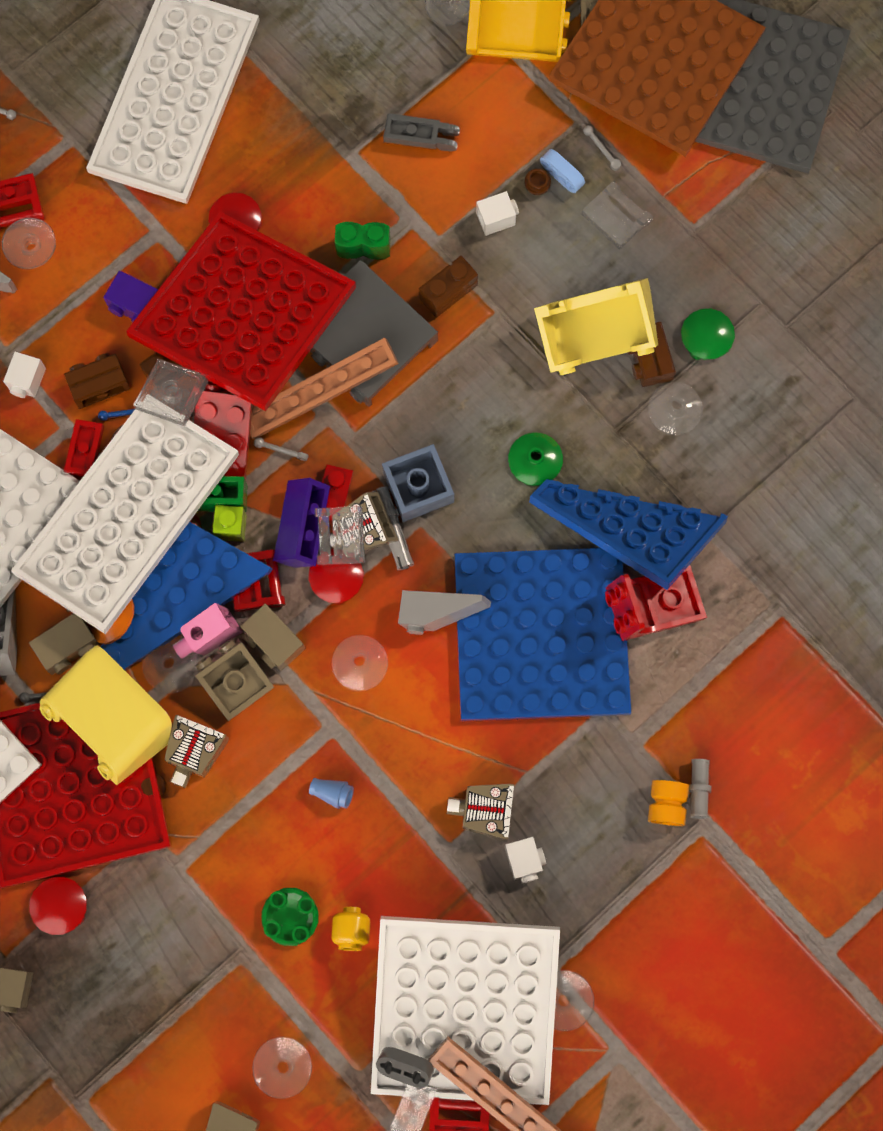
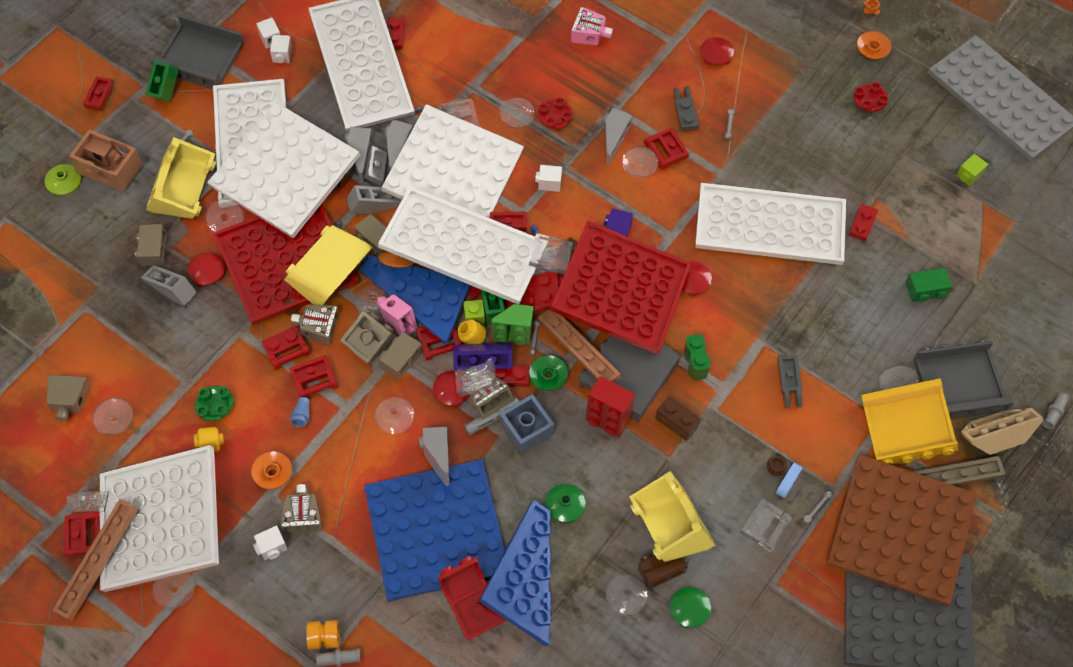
camera: 75 degrees right, 15 degrees down
reddish brown brick [64,353,130,409] -> none
dark grey beam [376,1047,434,1088] -> none
white brick [476,191,519,236] -> none
none -> light grey slope [141,265,197,306]
none -> orange dish [251,451,292,490]
none -> red plate [261,326,311,370]
none -> red plate [289,355,338,398]
none -> yellow head [458,319,486,344]
none -> bright green slope [492,304,533,345]
none -> green dish [529,355,568,391]
none -> red brick [585,376,635,438]

